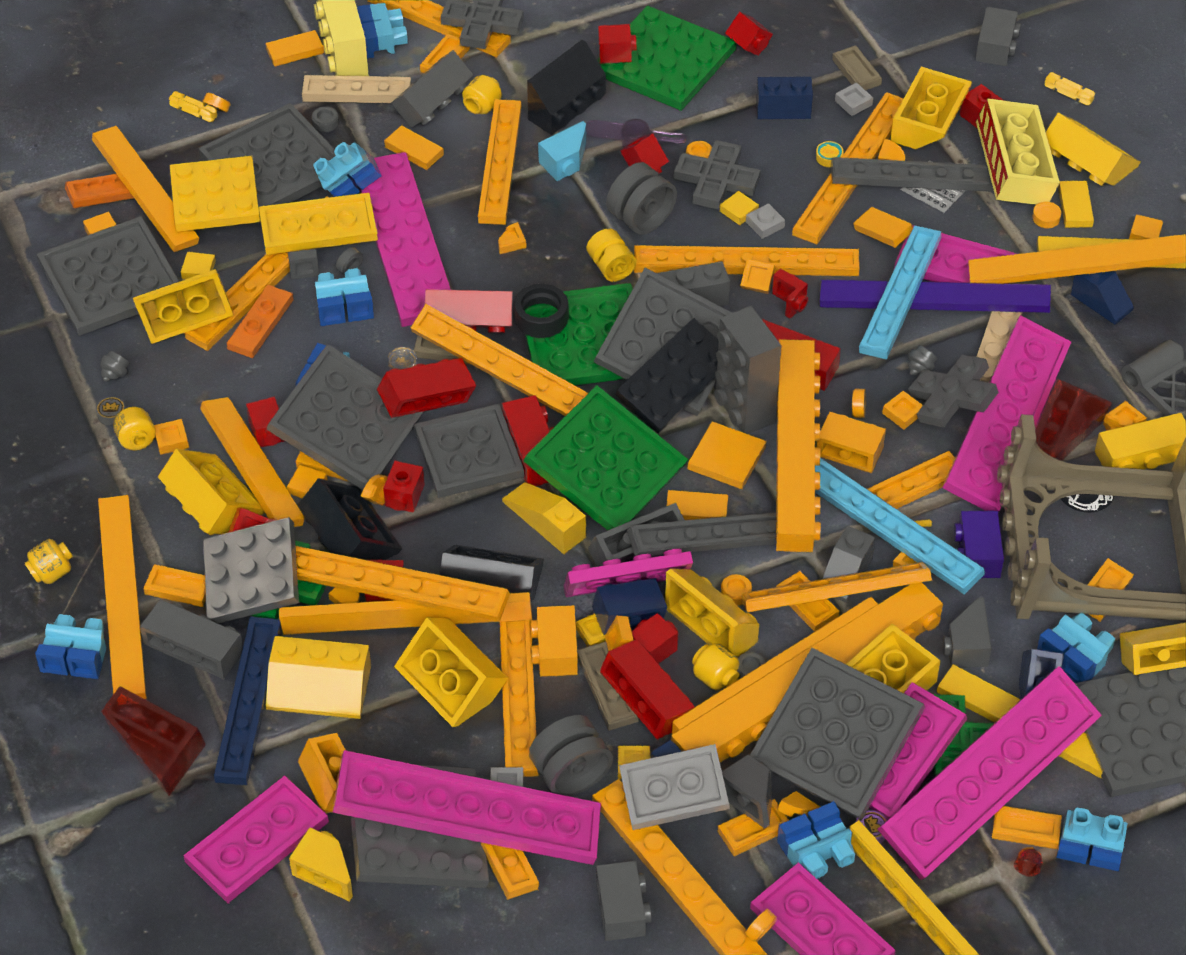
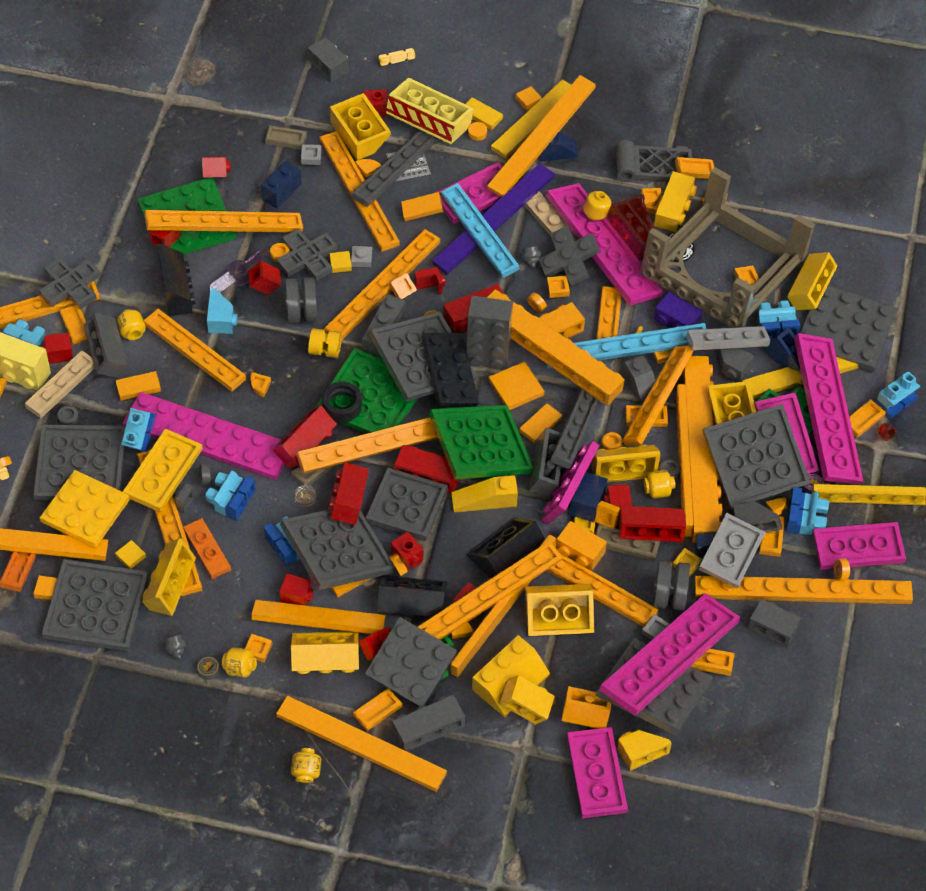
camera: 55 degrees left, 5 degrees up
hips [35,614,106,679] -> none
clear red wedge [101,686,206,796] -> none
dark blue plate [214,617,282,785] -> none
light orange tile [287,465,328,498] -> none
yellow tile [816,141,843,167] -> none
yellow slope [1046,112,1141,186] -> none
none -> red brick [41,333,73,364]
none -> light orange tile [144,210,303,232]
none -> yellow brick [500,675,555,725]
none -> yellow head [583,191,611,221]
none -> light grey plate [686,326,771,350]

